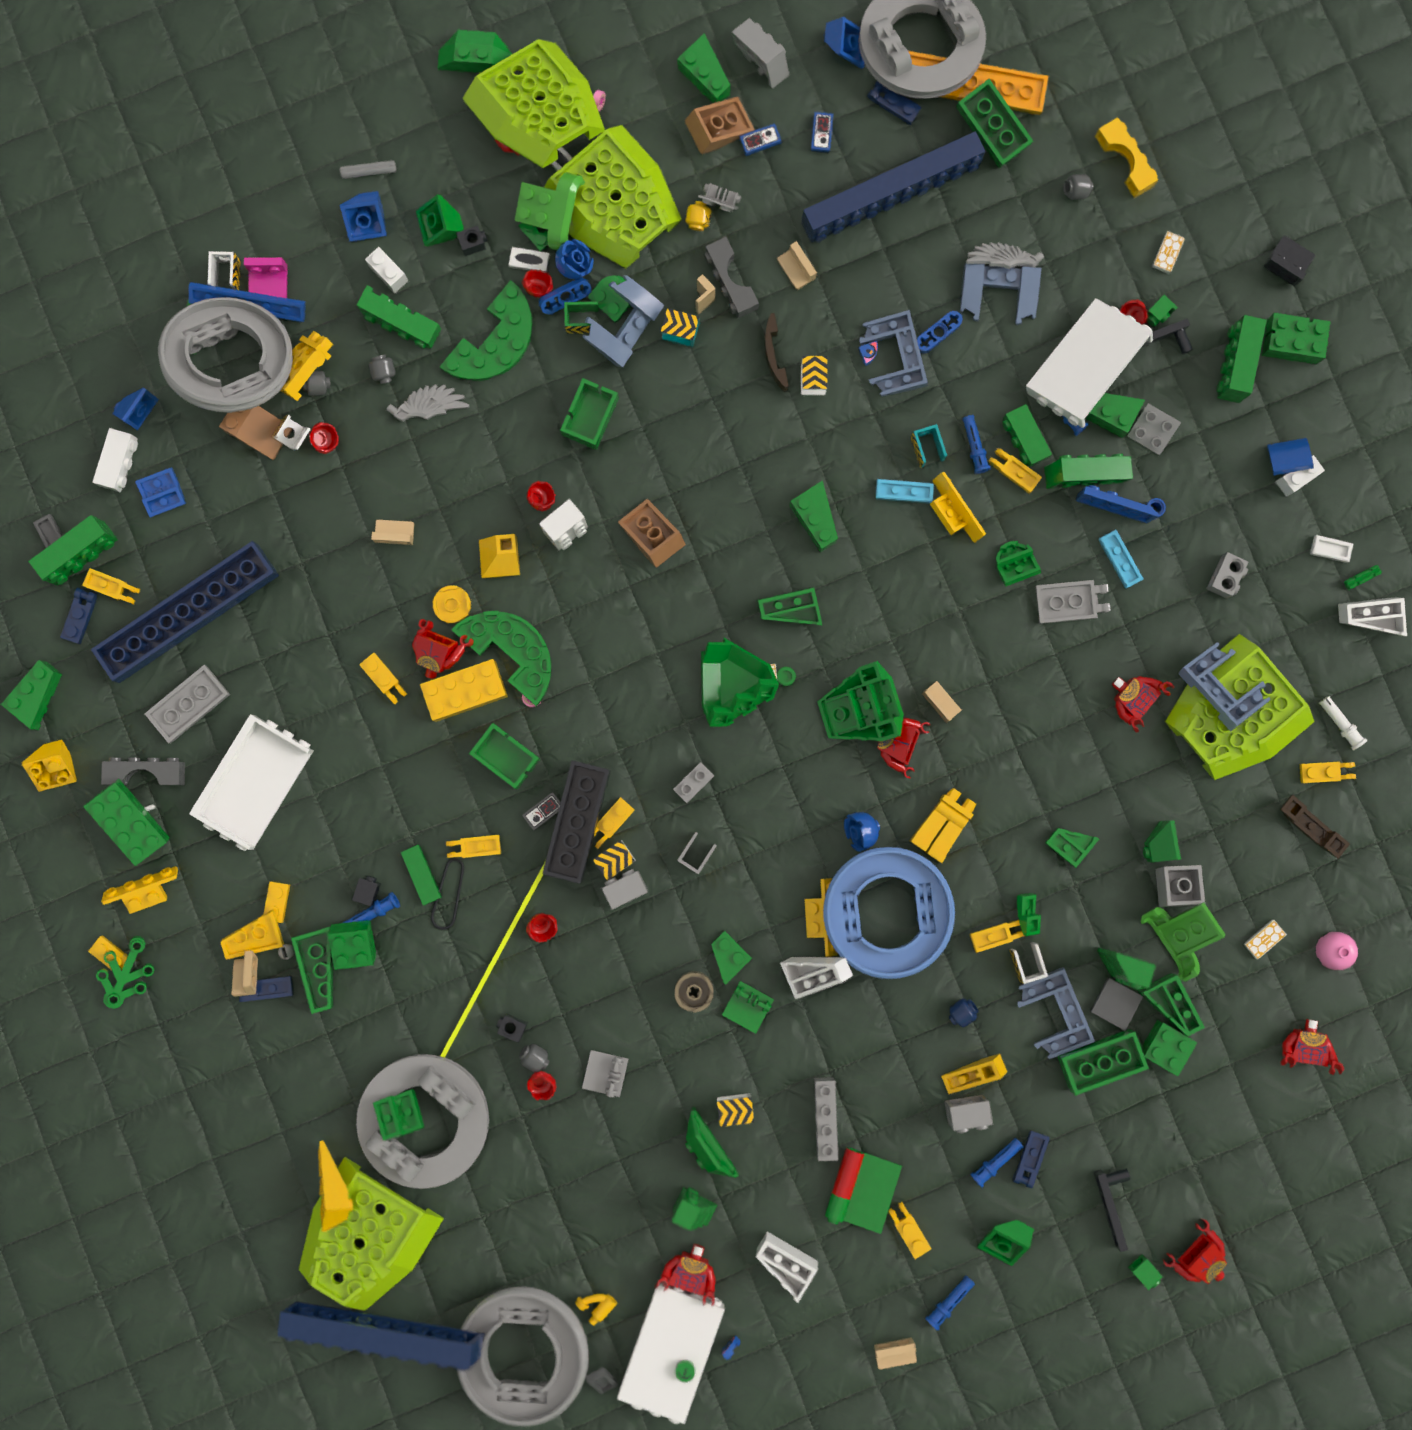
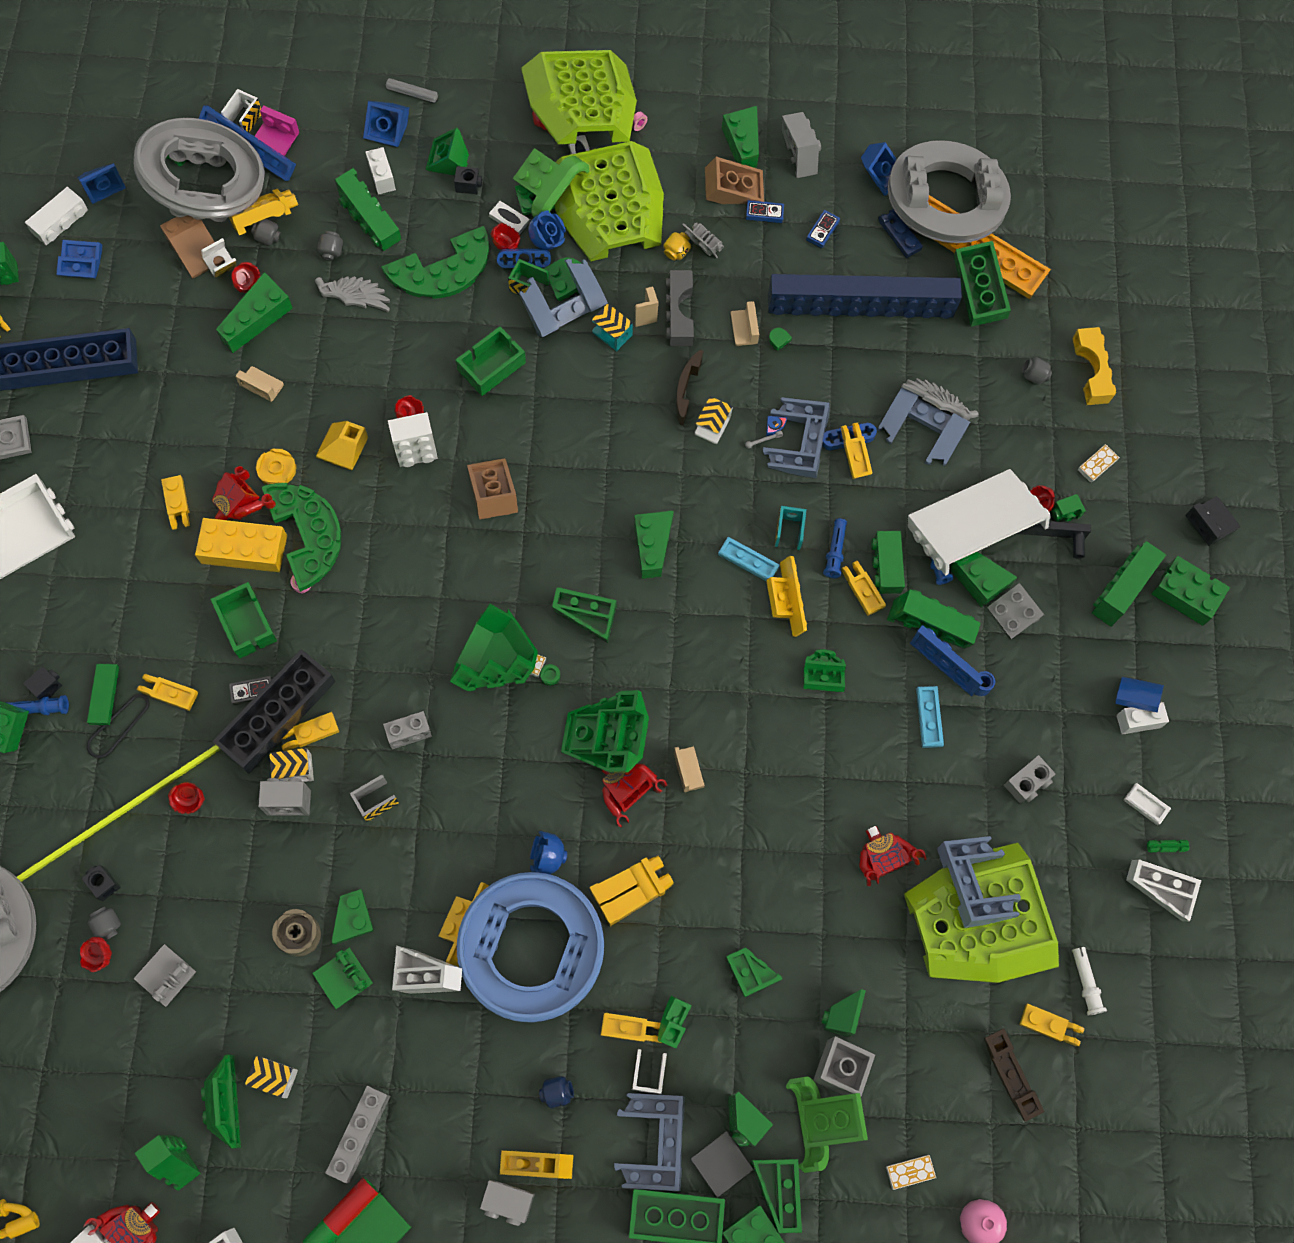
camera: 25 degrees right, 15 degrees down
green wedge [438,30,512,73] -> none
light grey tile [1035,580,1111,624] -> none
none -> green wedge [216,272,293,353]
none -> light grey hinge [745,431,783,449]
none -> green tile [769,328,792,351]
none -> yellow hinge [841,422,872,479]

